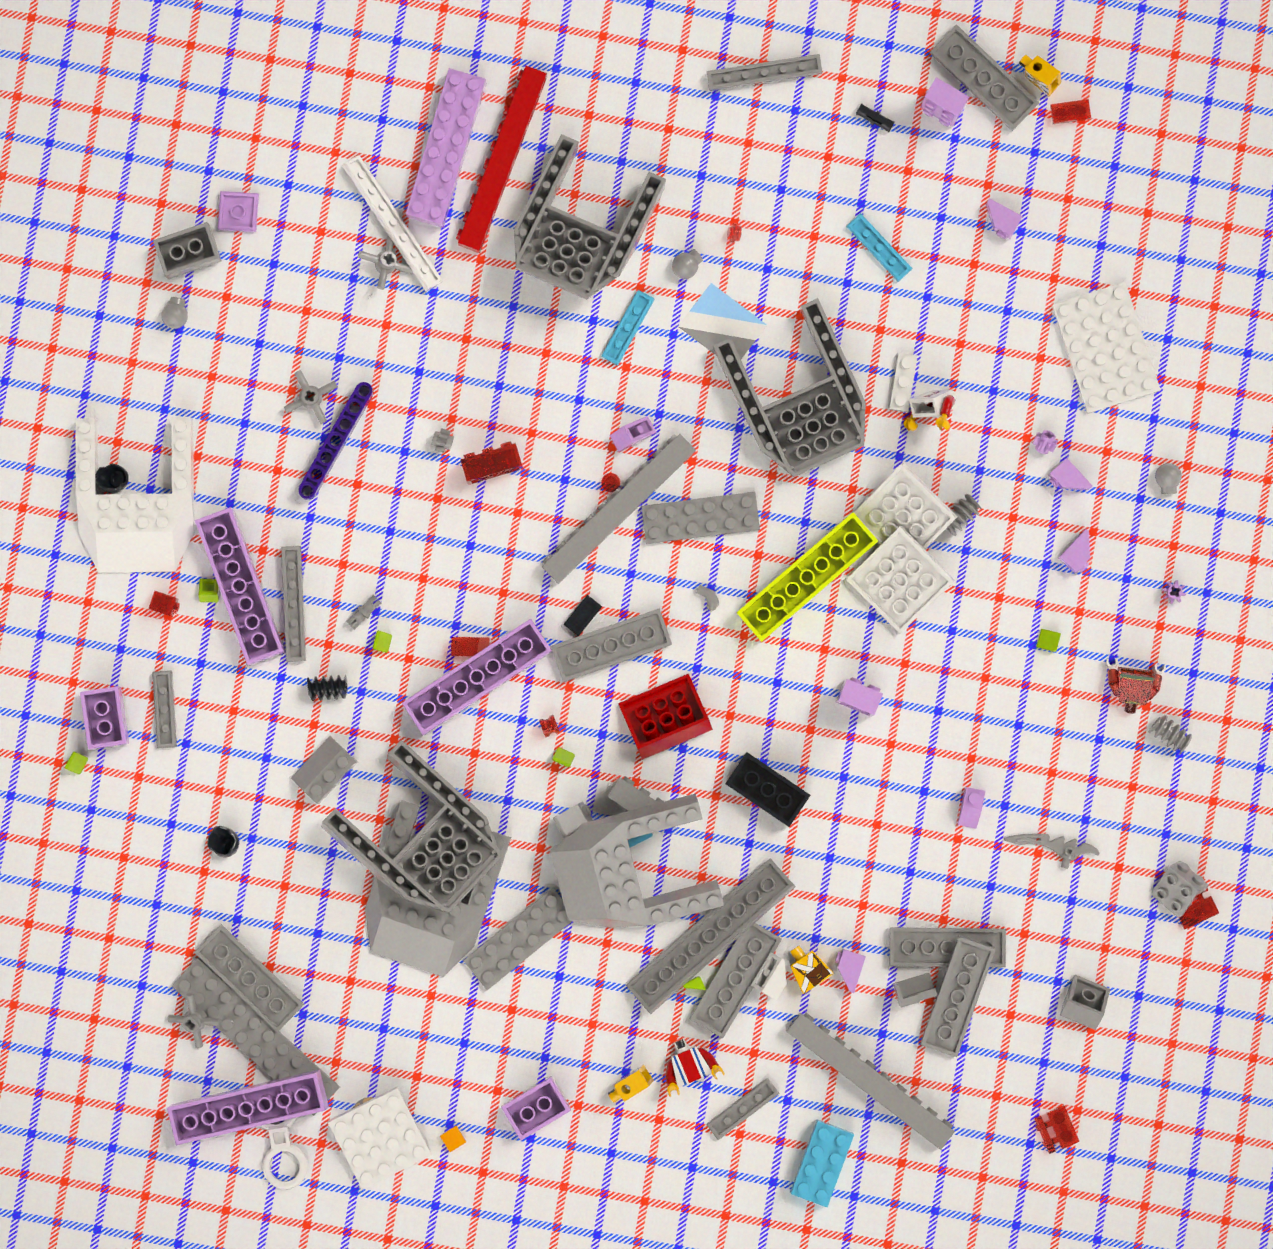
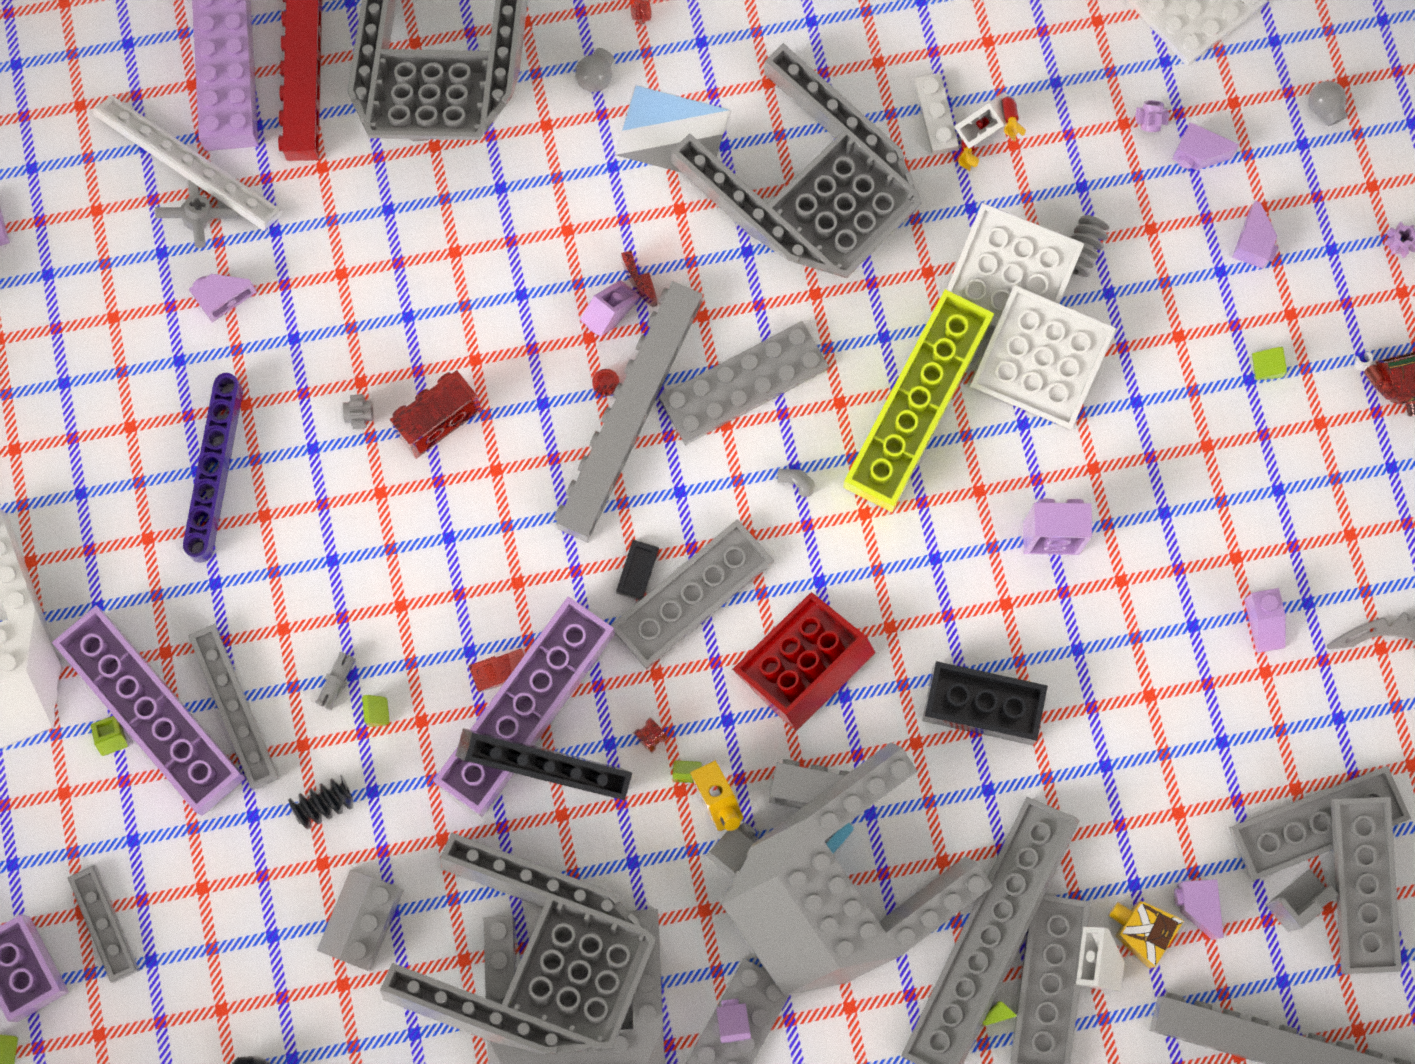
camera: 25 degrees left, 10 degrees down
clear red brick [148,591,180,617] -> none
light grey bar [284,370,338,424] -> none
medium azure tile [601,290,655,366] -> none
none -> lavender slope [189,274,257,322]
none -> black brick [455,728,632,800]
none -> clear red slope [621,250,657,307]
none -> yellow torso [690,760,744,831]
none -> lavender slope [716,999,751,1043]

